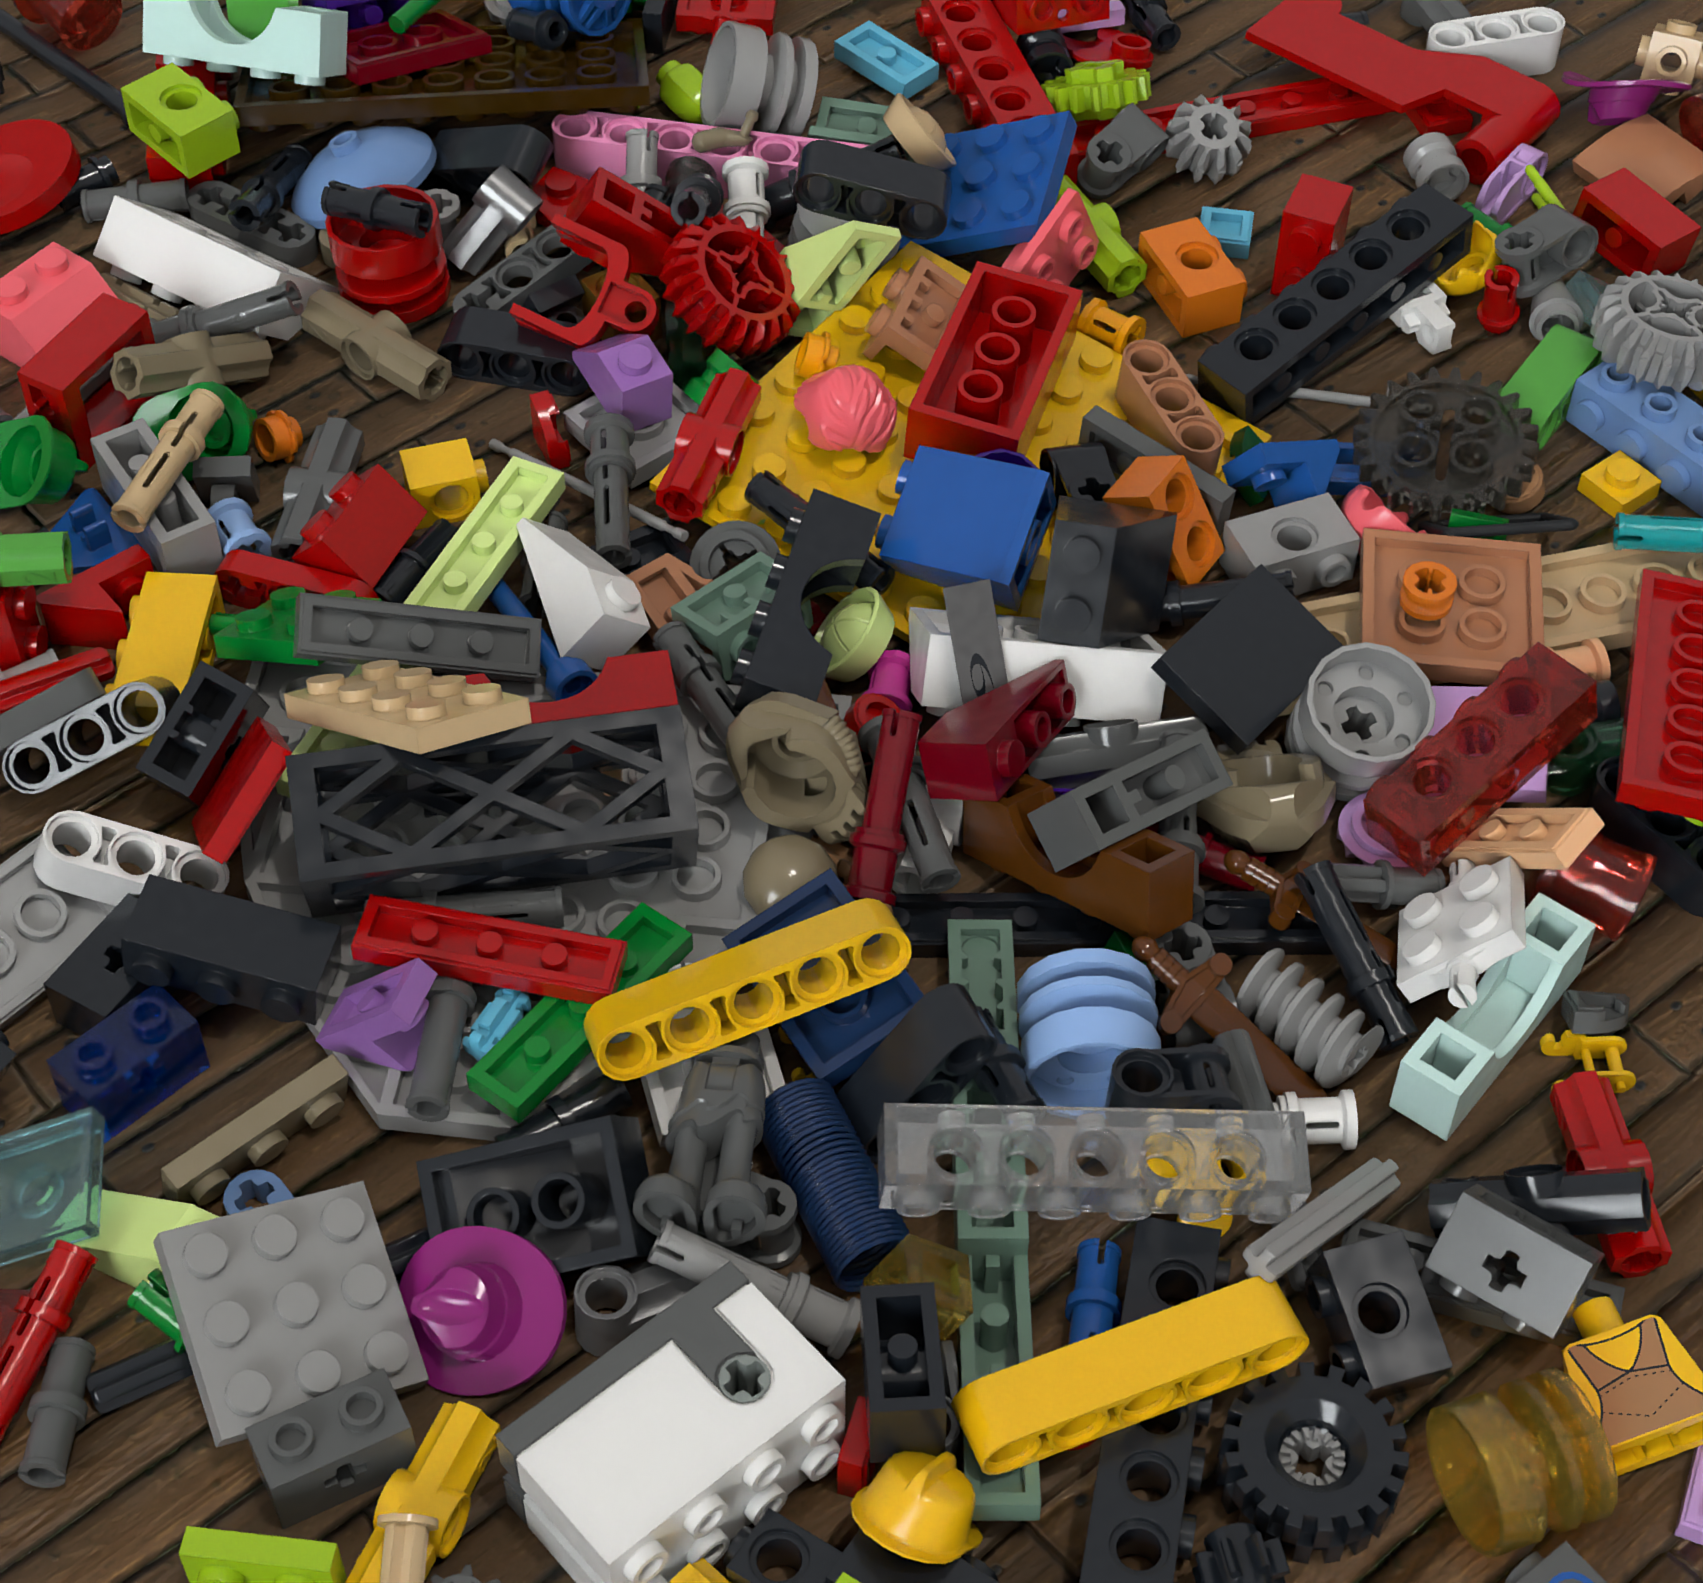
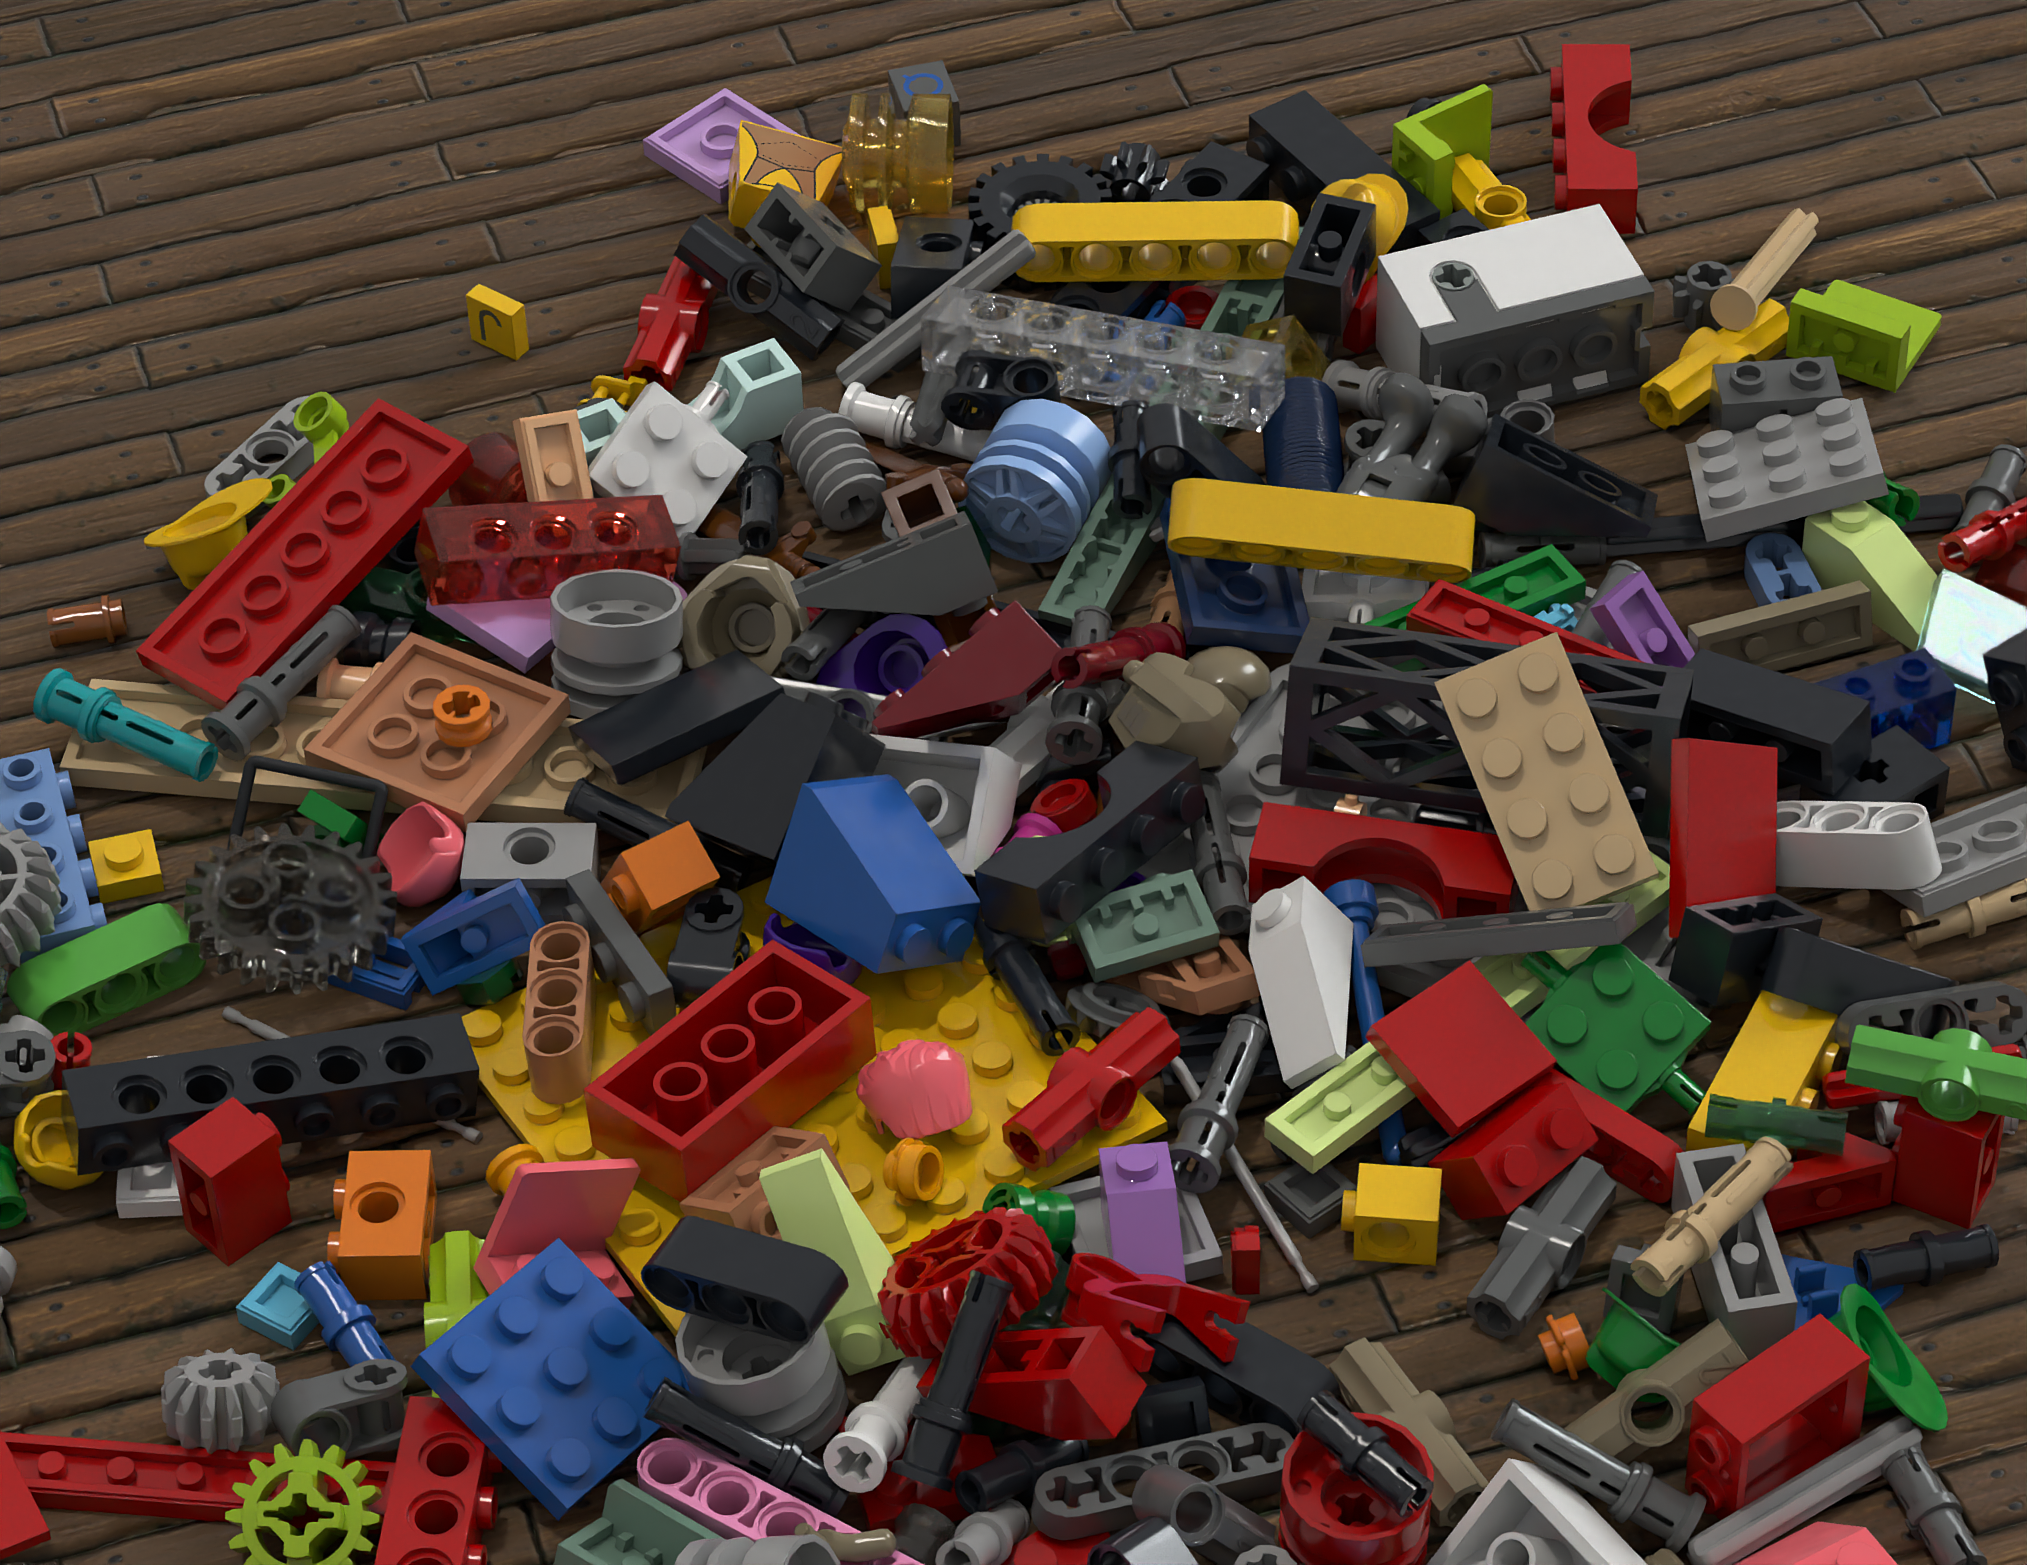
camera: 155 degrees left, 5 degrees down
light blue bush [208,497,272,558] -> none
magenta hat [399,1226,567,1396] -> none
tan hat [883,93,956,171] -> none
none -> dark grey pin [201,605,361,761]
none -> blue pin [294,1261,399,1382]
none -> yellow tile [867,206,899,289]
none -> red tile [1365,960,1557,1138]
none -> clear green pin [1705,1093,1848,1156]

